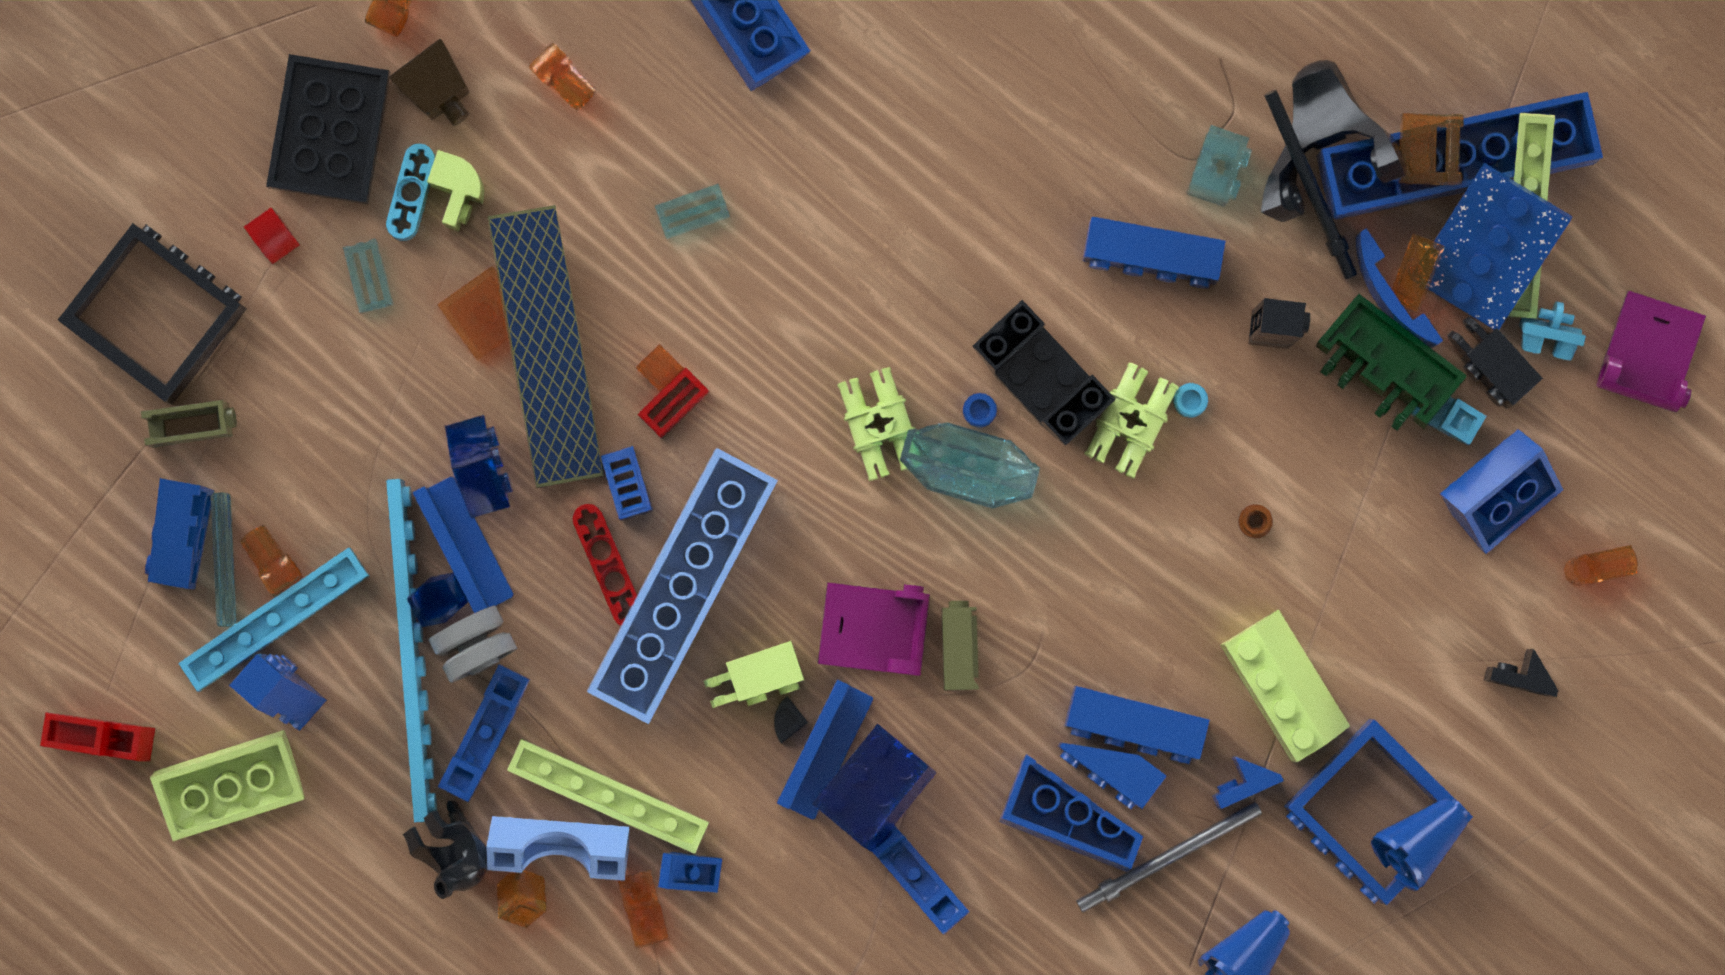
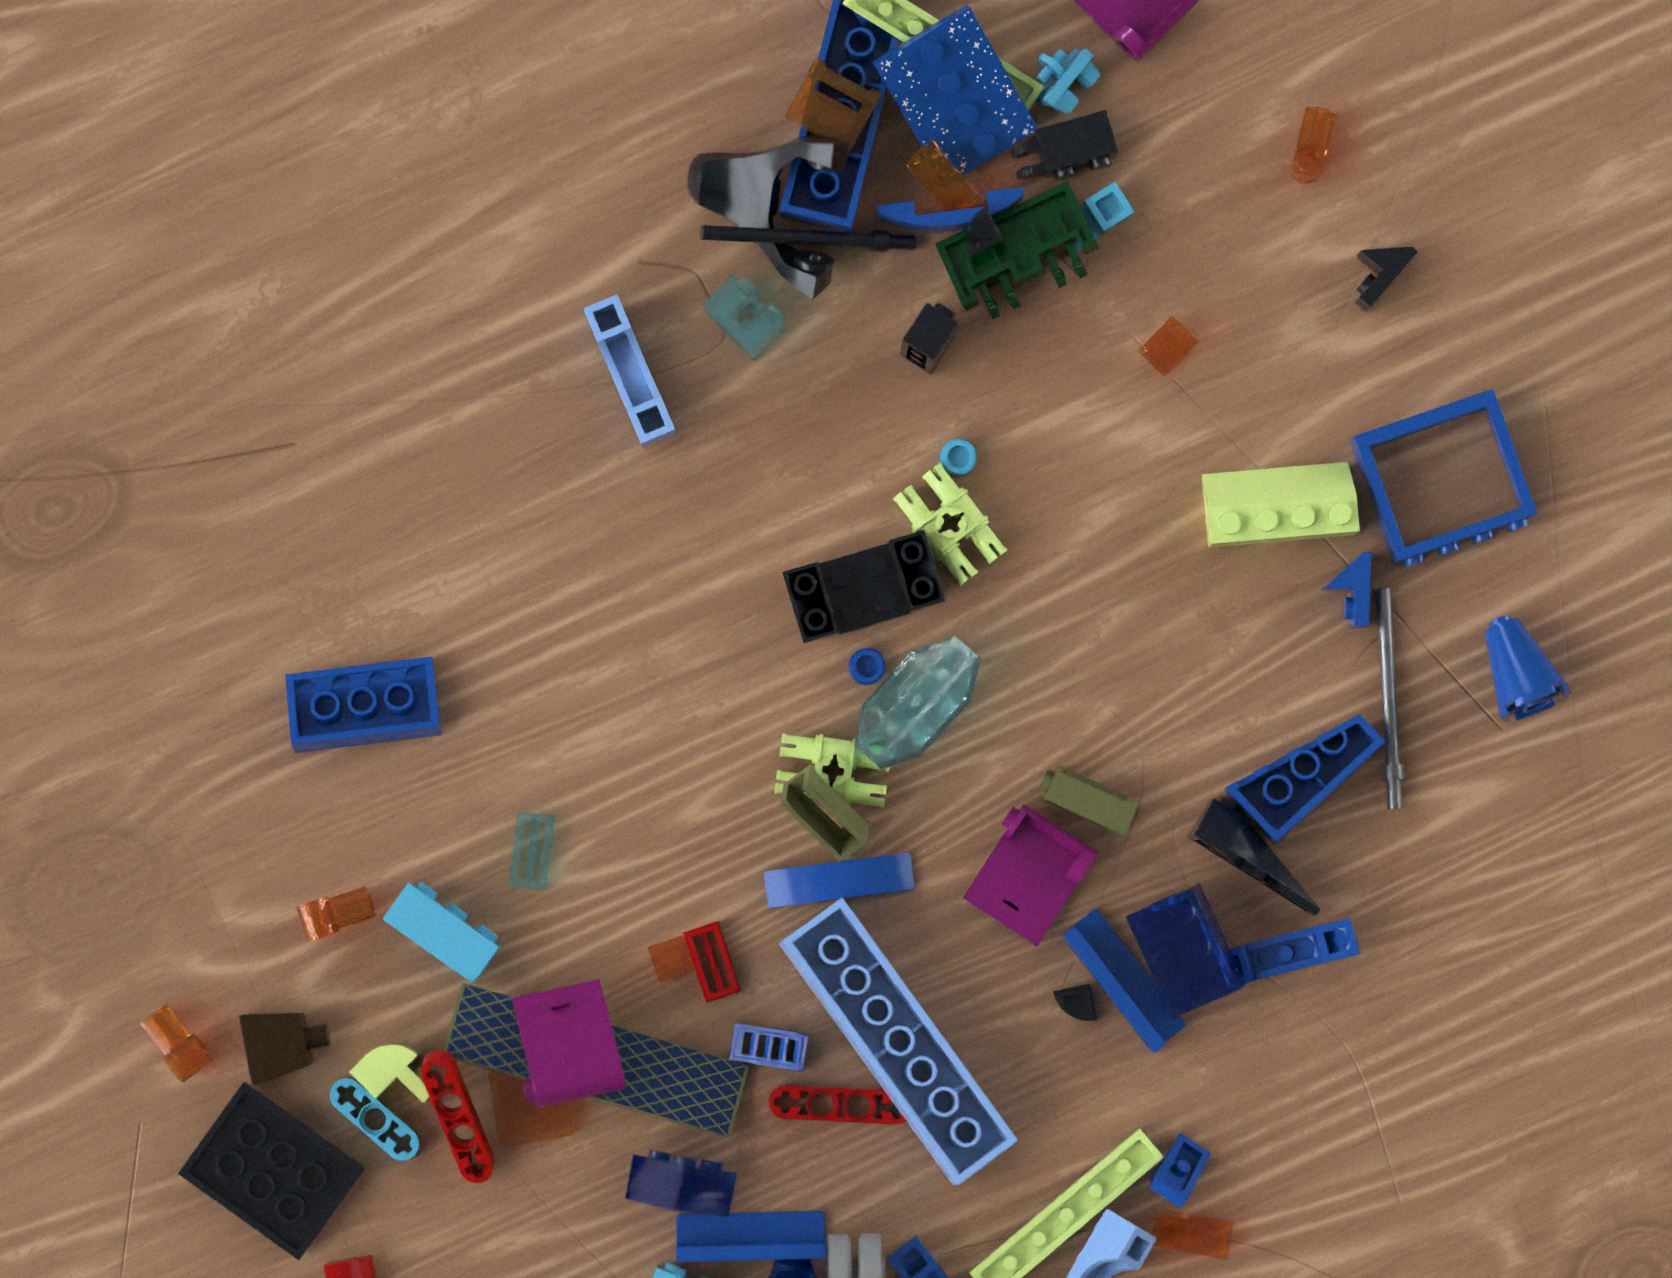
camera: 70 degrees left, 0 degrees up
clear light blue tile [343,238,394,313] -> none
yellowish green hinge [704,641,804,708] -> none
blue slope [1057,742,1166,810] -> none
blue brick [1064,686,1210,764] -> none
blue brick [1082,217,1226,289] -> none
dark orange plate [1238,504,1273,539] -> none
blue cone [1371,798,1468,891] -> none
blue slope [1440,429,1564,554] -> none
none -> medium azure brick [382,881,501,984]
none -> red beam [420,1050,495,1183]
none -> magenta door [512,979,625,1108]
none -> light blue arch [583,294,676,449]
none -> blue slope [764,853,915,908]
none -> olive window [780,765,870,862]
none -> black tile [966,206,1003,257]
none -> clear orange panel [1139,316,1198,376]
none -> black wedge [1187,797,1320,915]

